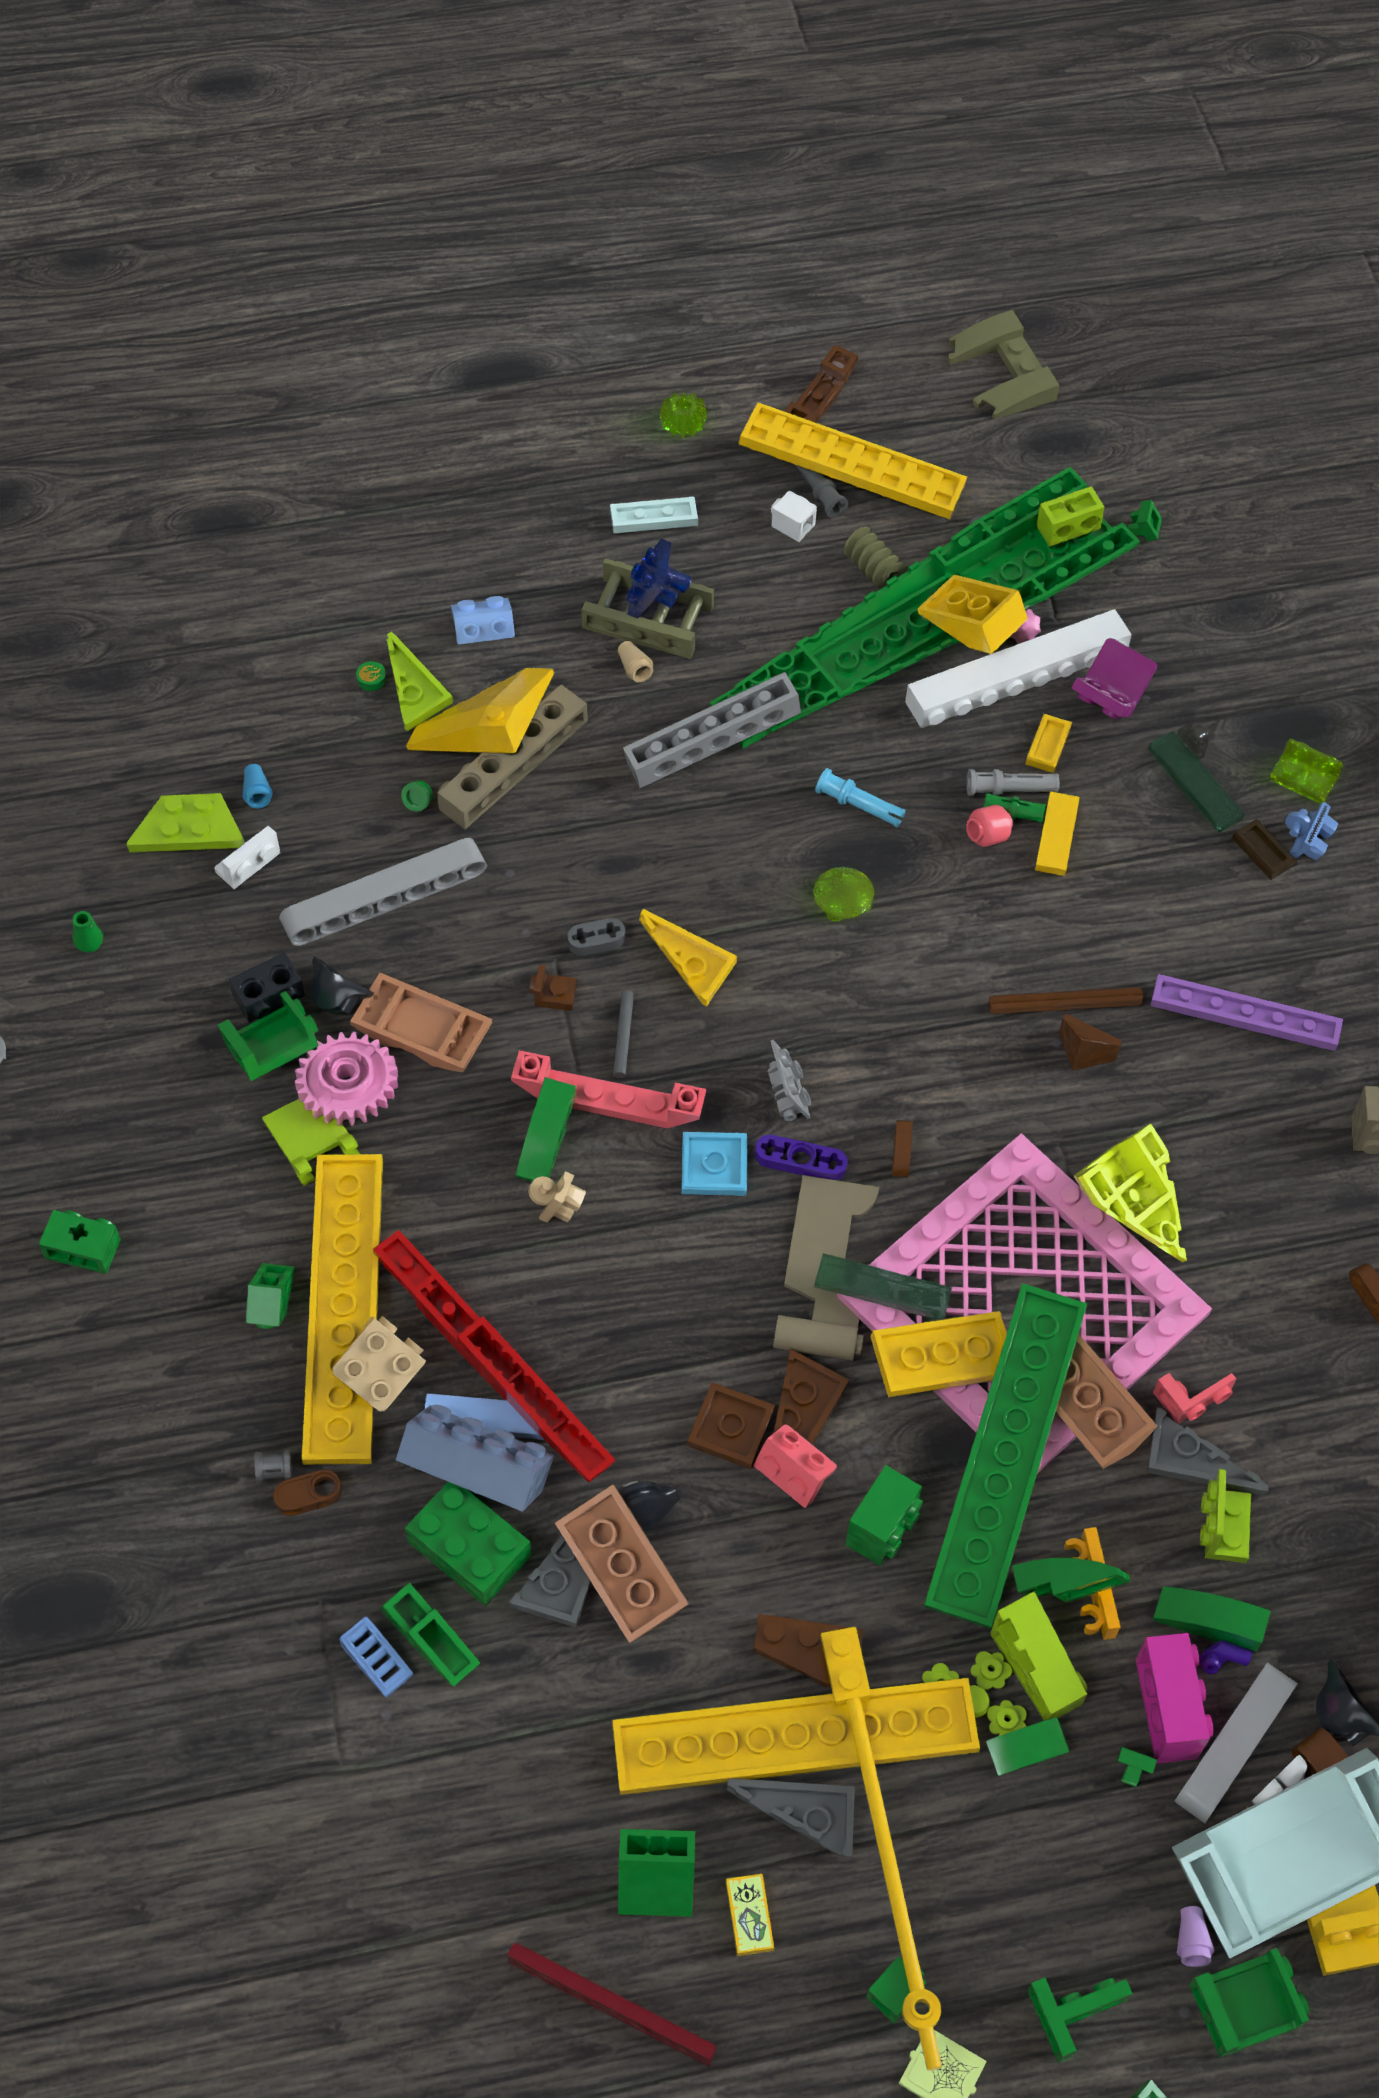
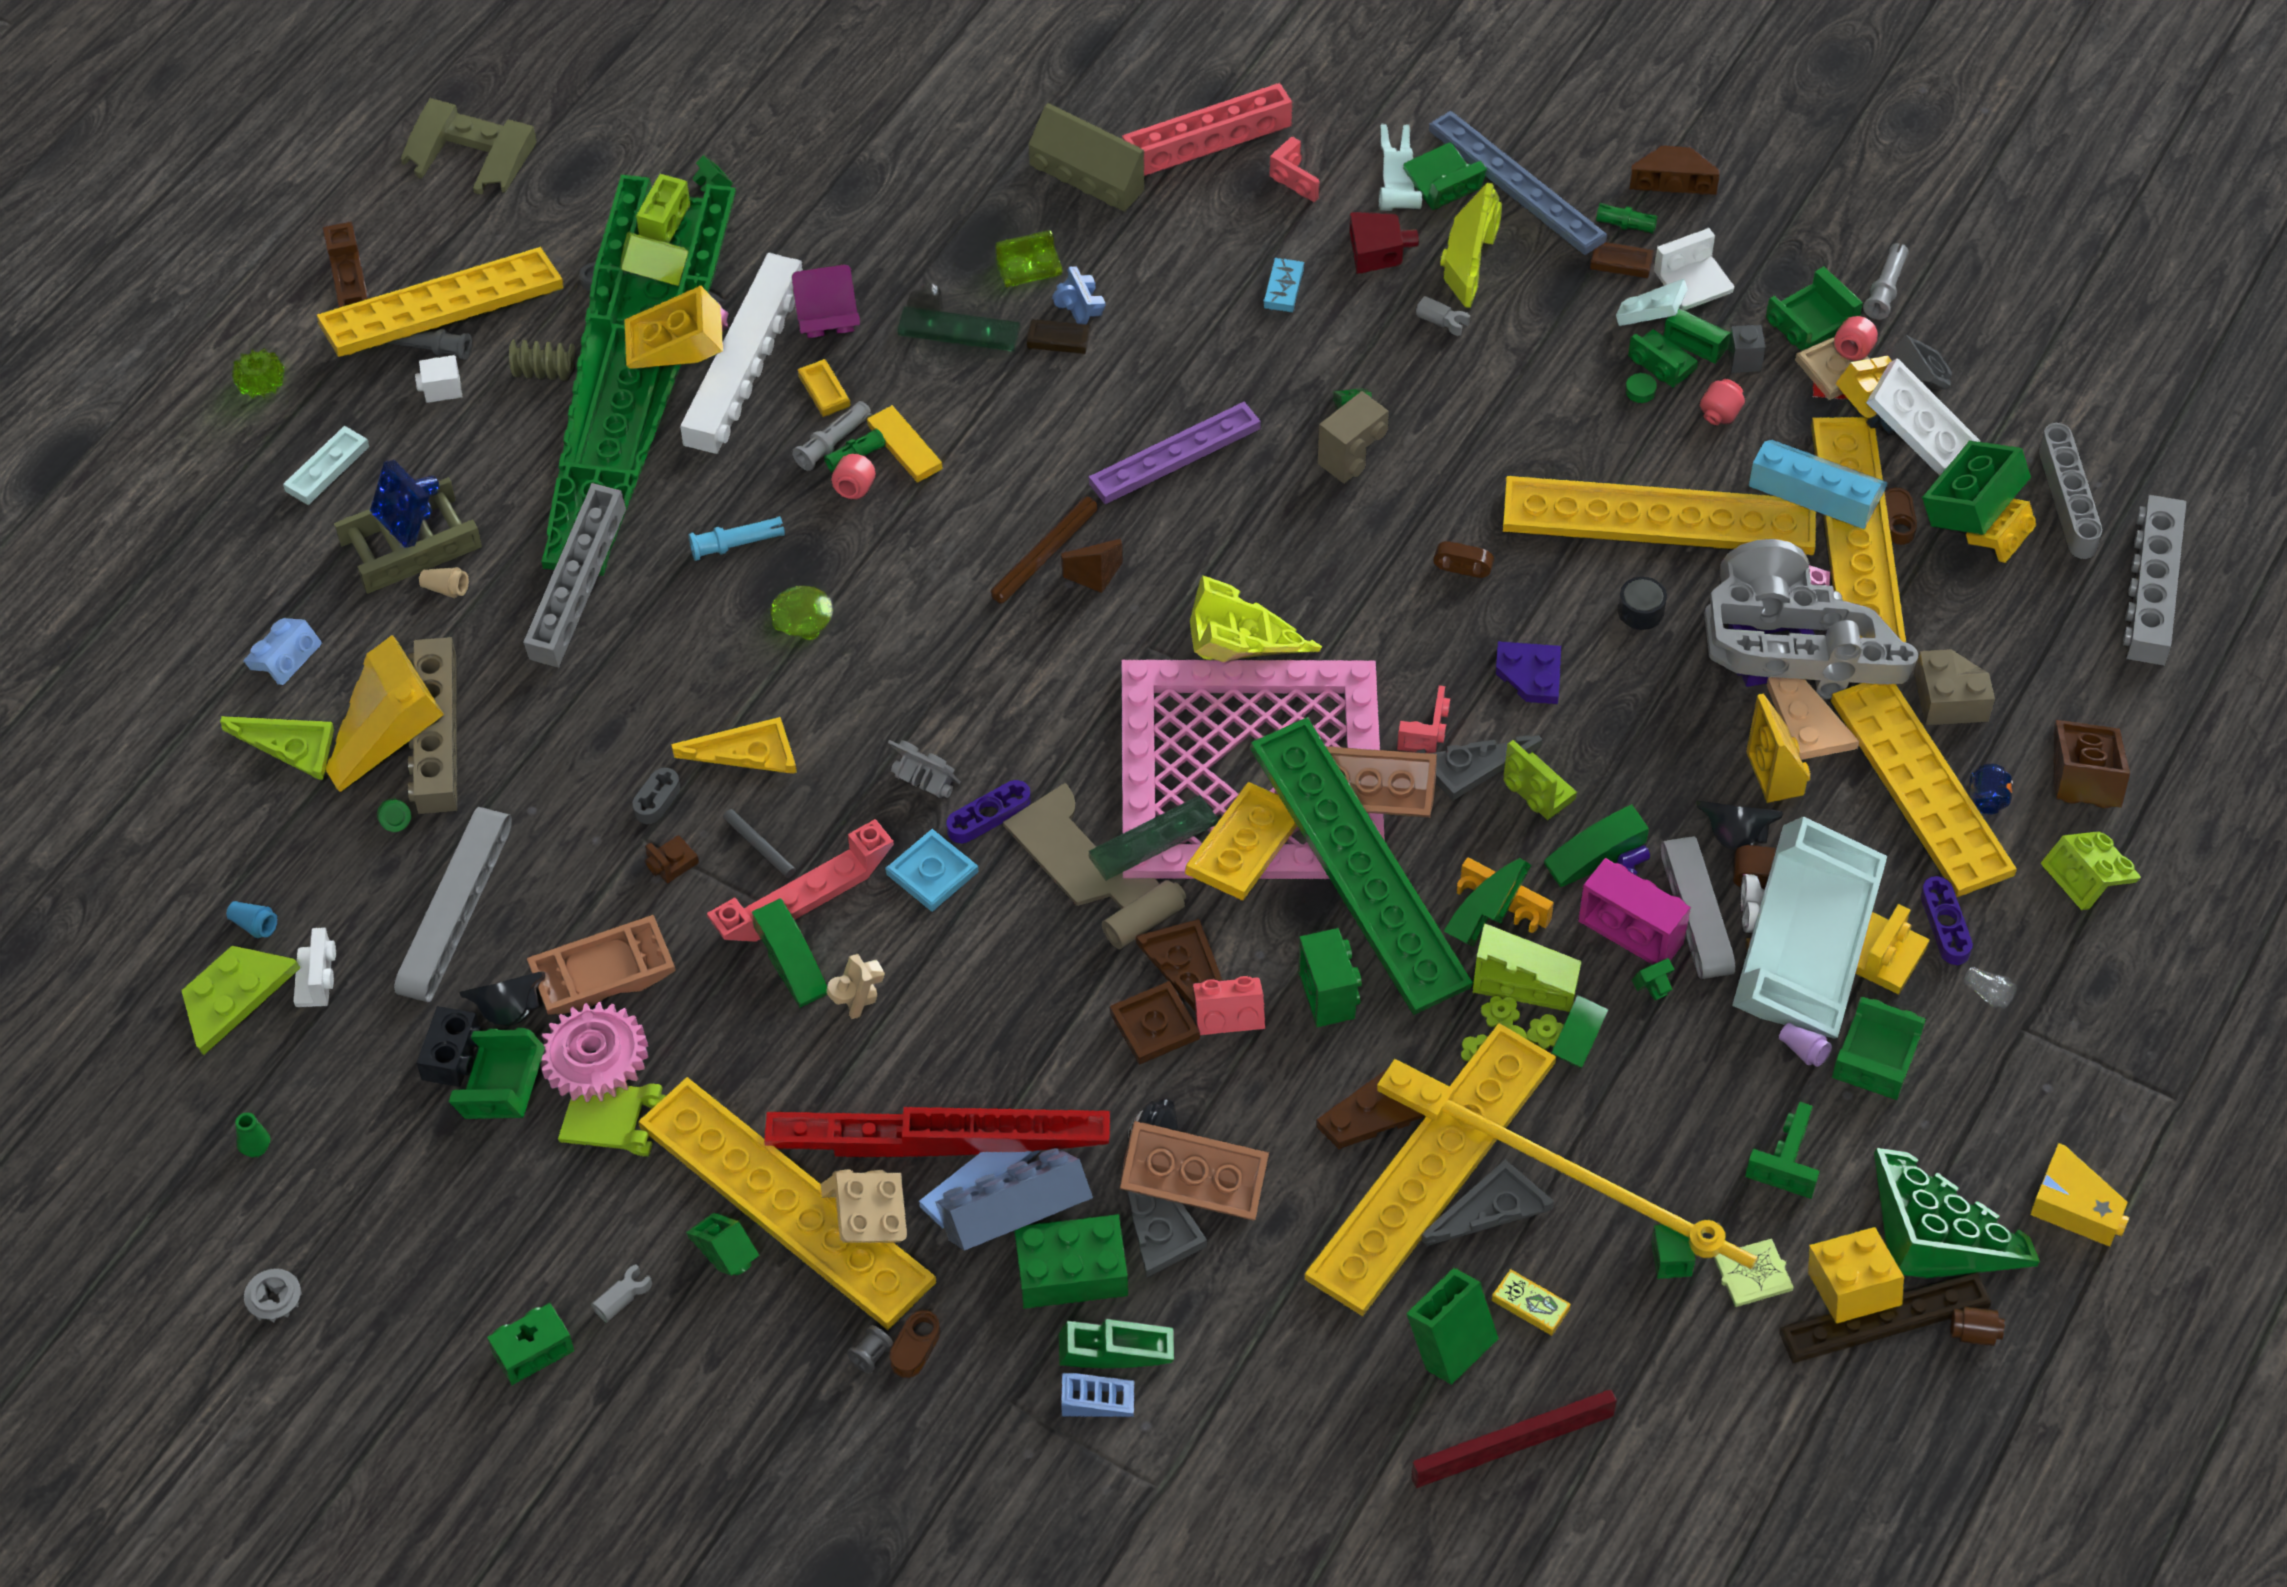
camera: 45 degrees left, 5 degrees down
green tile [356,661,386,691] -> none
reddish brown beam [892,1120,913,1178] -> none
none -> light grey bar [591,1265,652,1323]
none -> lime brick [621,232,688,286]
none -> dark purple plate [1496,641,1561,704]

